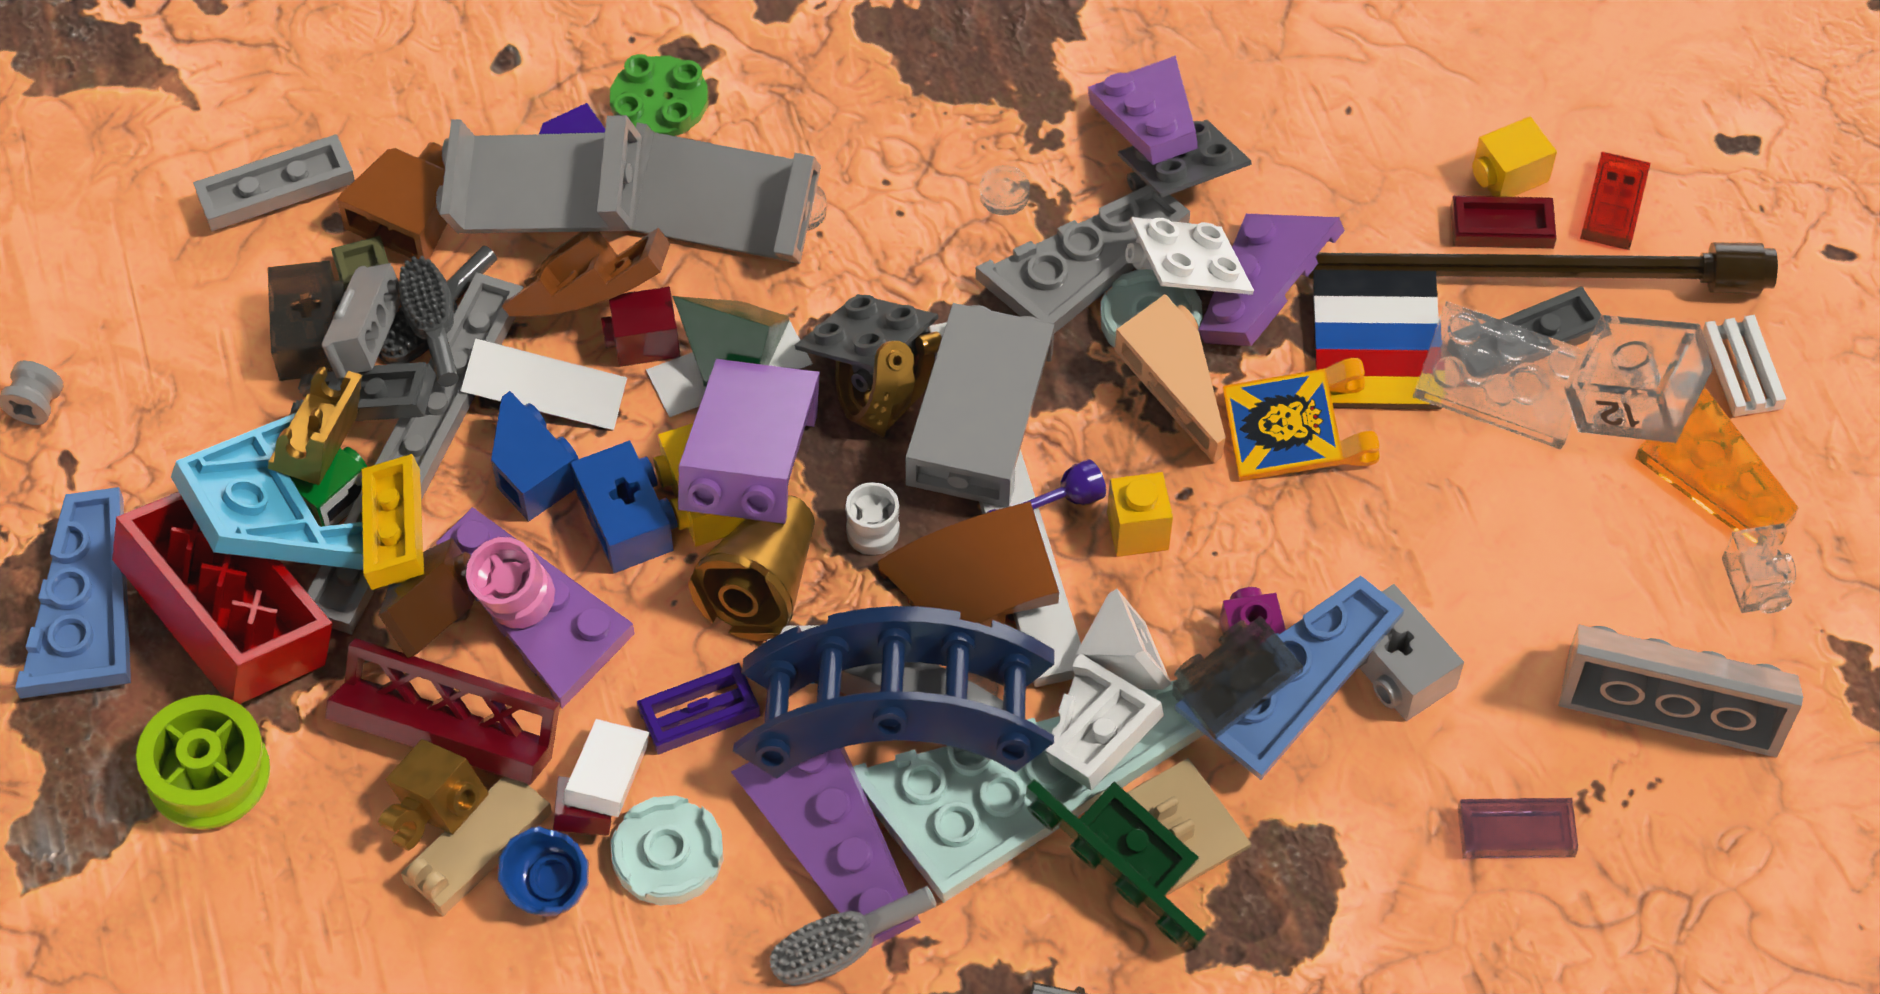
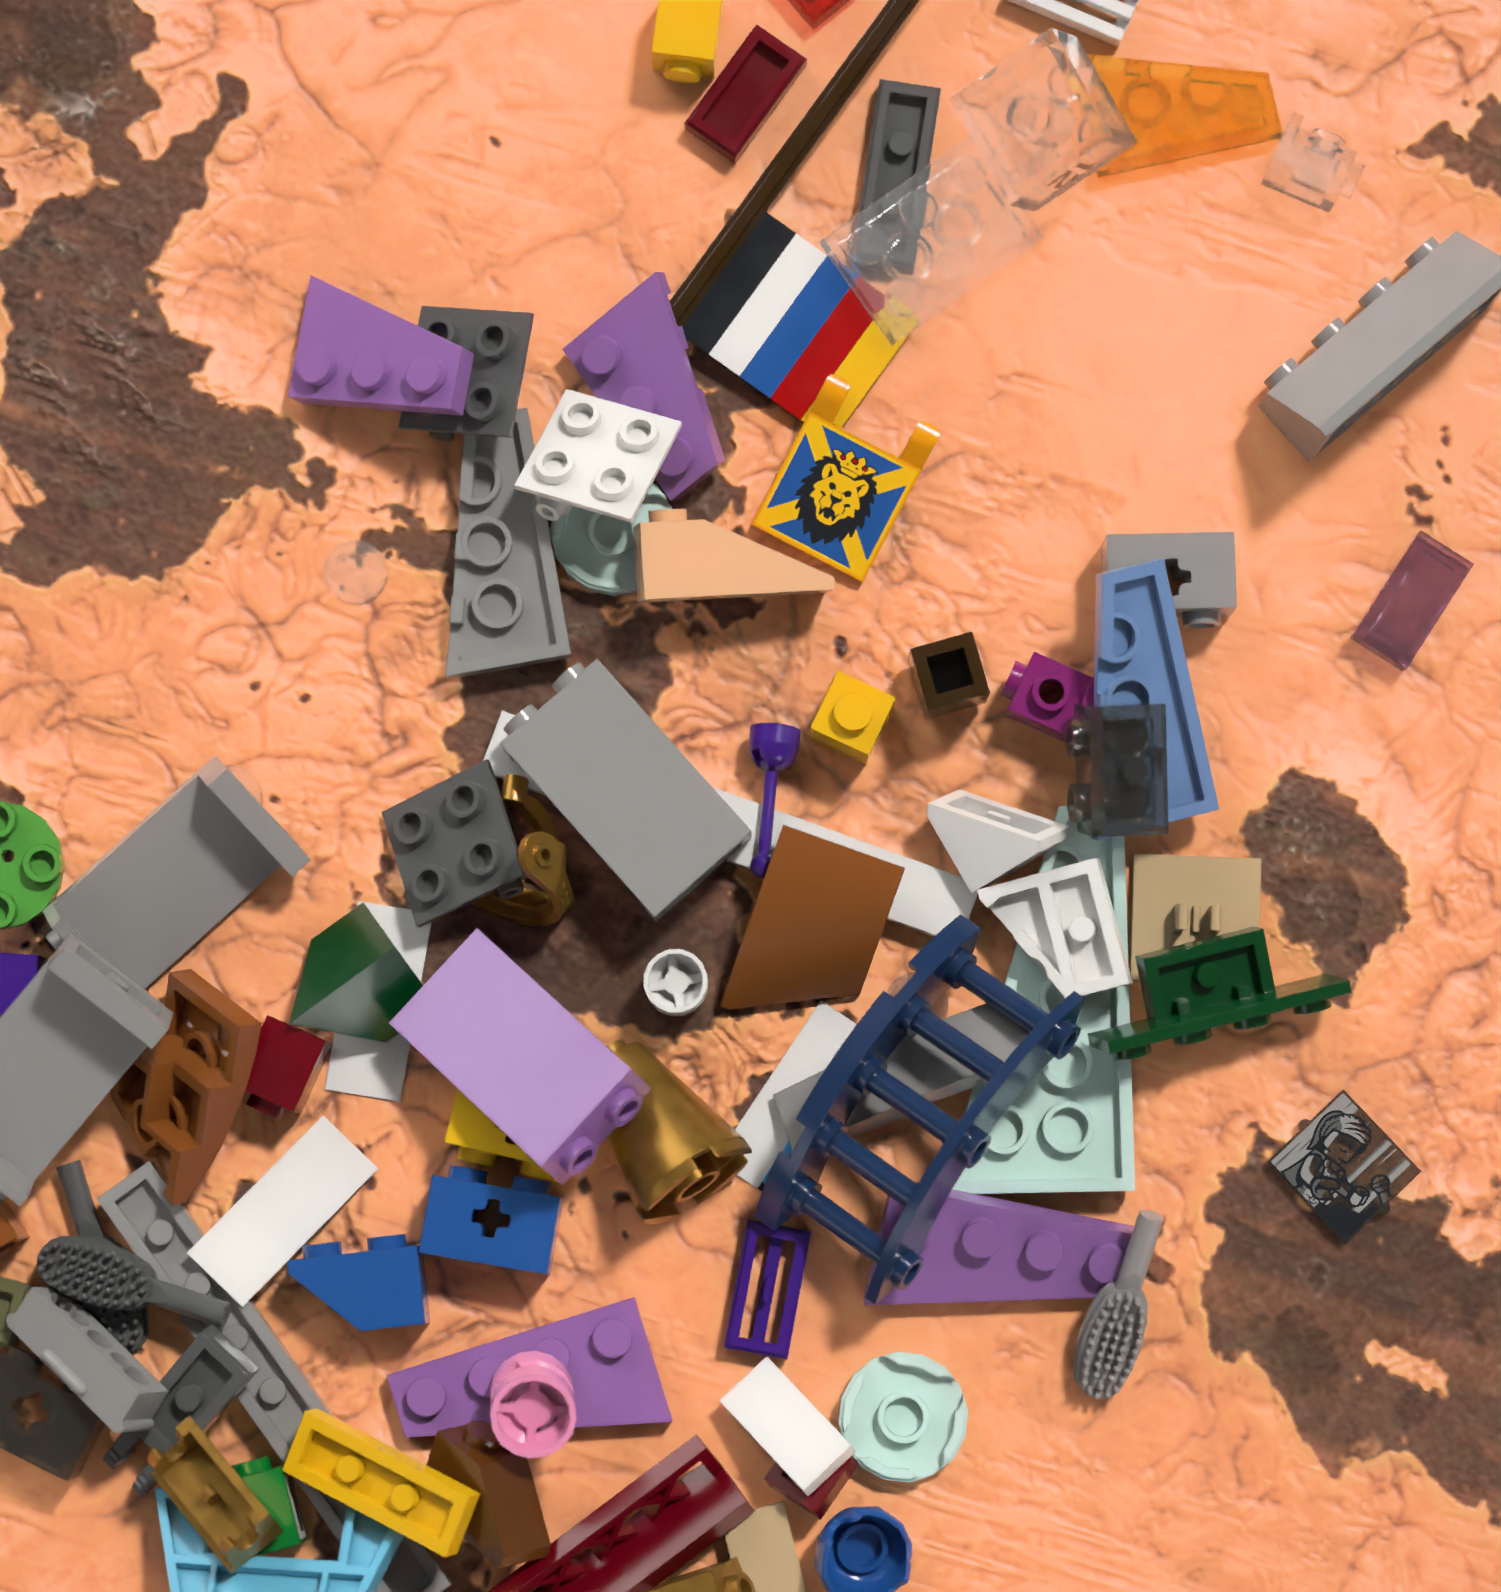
camera: 55 degrees left, 25 degrees up
none -> dark brown brick [907,631,990,720]

